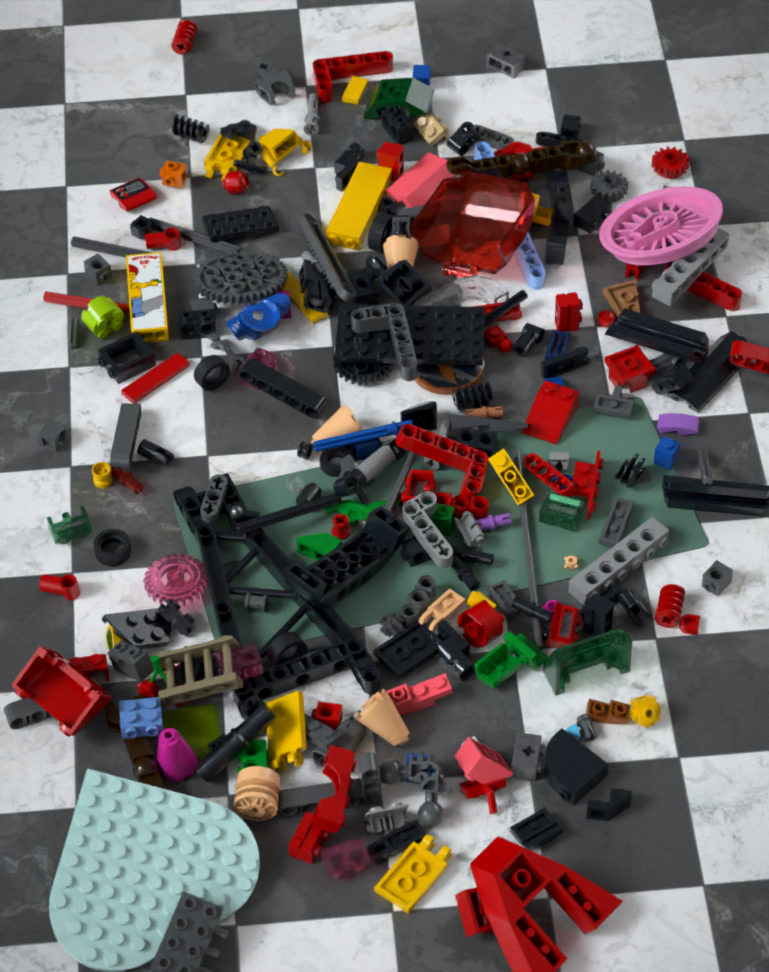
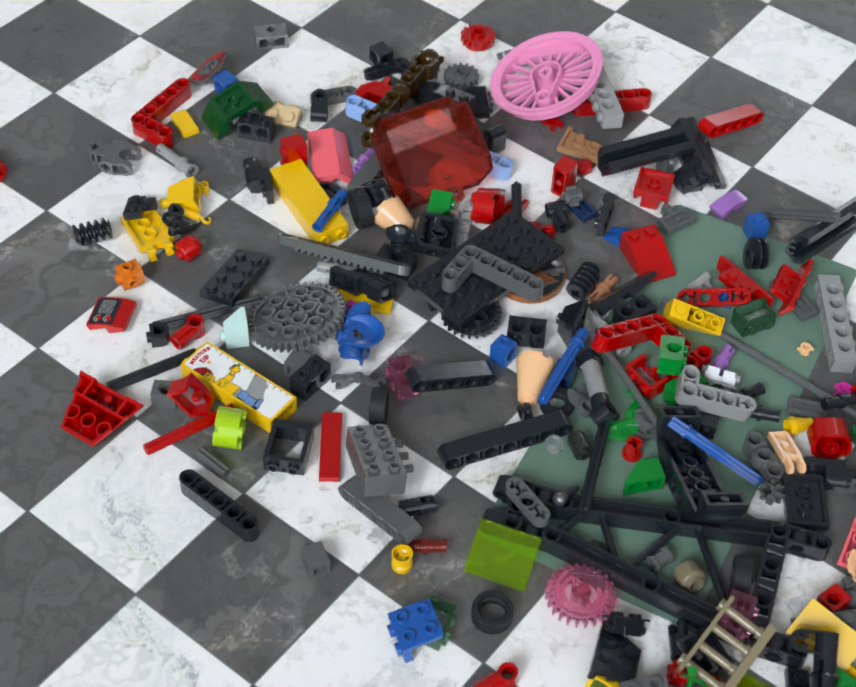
camera: 50 degrees left, 0 degrees up
none -> red wedge [61,370,144,447]
none -> red window [167,372,216,419]
none -> black beam [179,469,260,542]
none -> shield [188,50,227,84]
none -> light aqua slope [220,307,249,349]
none -> blue pin [312,189,348,233]
none -> dark grey piece [346,424,414,497]
none -> blue bracket [386,599,444,663]
none -> green slope [427,189,456,217]
none -> black beam [437,410,573,470]
none -> clear neon green piece [463,518,542,592]
none -> red brick [470,188,505,225]
none -> blue brick [489,334,518,369]
none -> black brick [507,315,547,349]
none -> dark grey gear [562,185,583,207]
none -> green brick [657,335,688,376]
none -> blue axle [667,415,763,487]
none -> dark tan head [673,560,706,593]
none -> red bracket [769,259,814,316]

